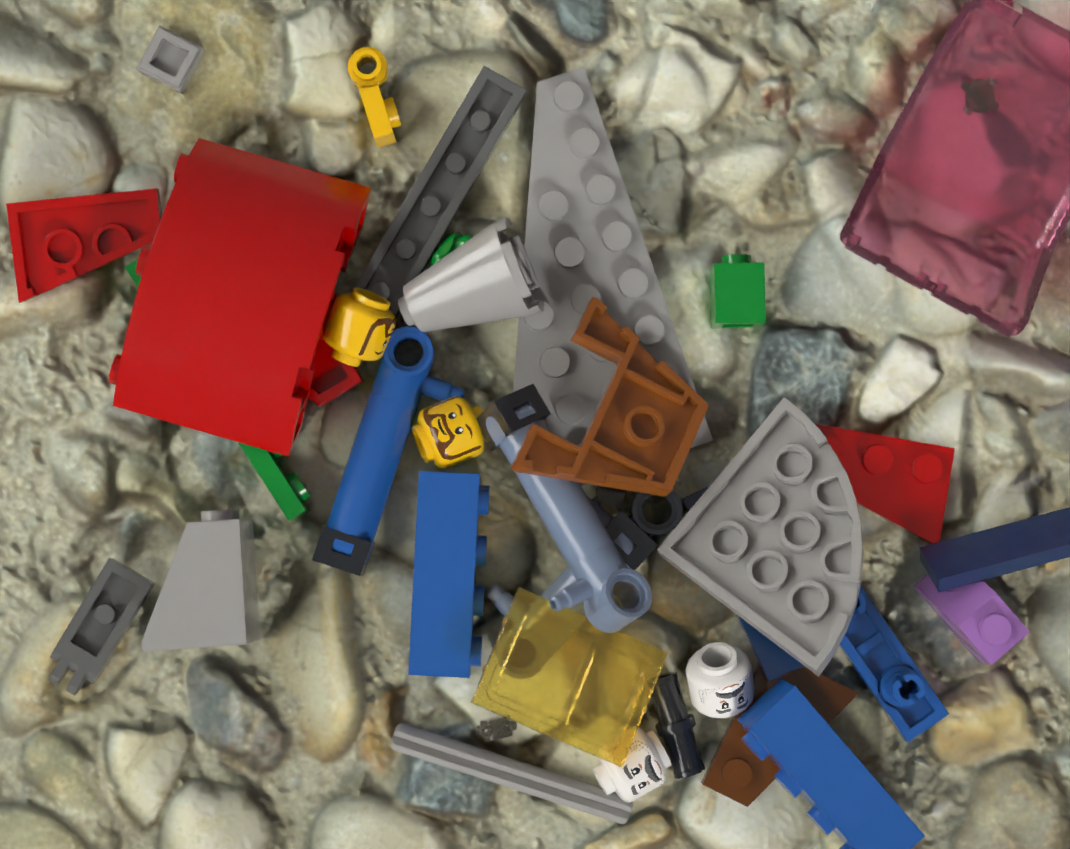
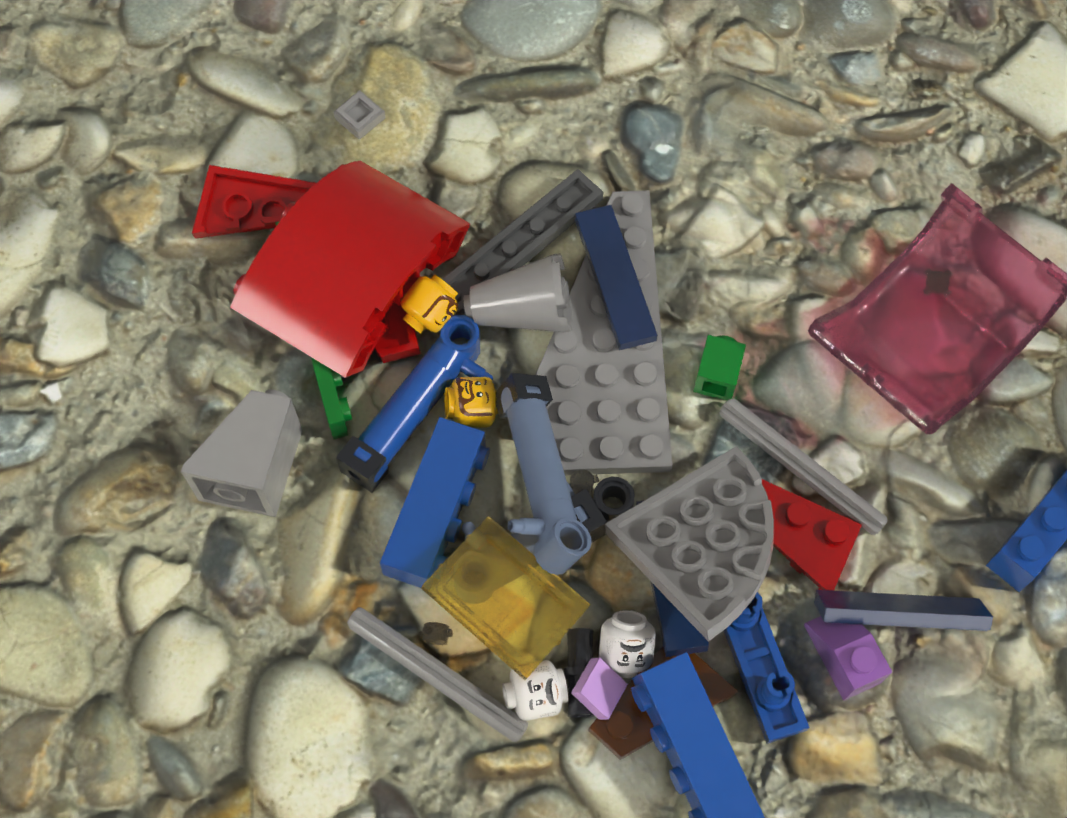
camera: 20 degrees right, 20 degrees down
dark grey hinge [48,558,156,696] -> none
yellow plate [347,47,402,148] -> none
dark orange wing [510,297,709,497] -> none
none -> lavender tile [571,657,628,720]
none -> dark blue tile [575,205,658,351]
none -> light grey axle [719,398,888,535]

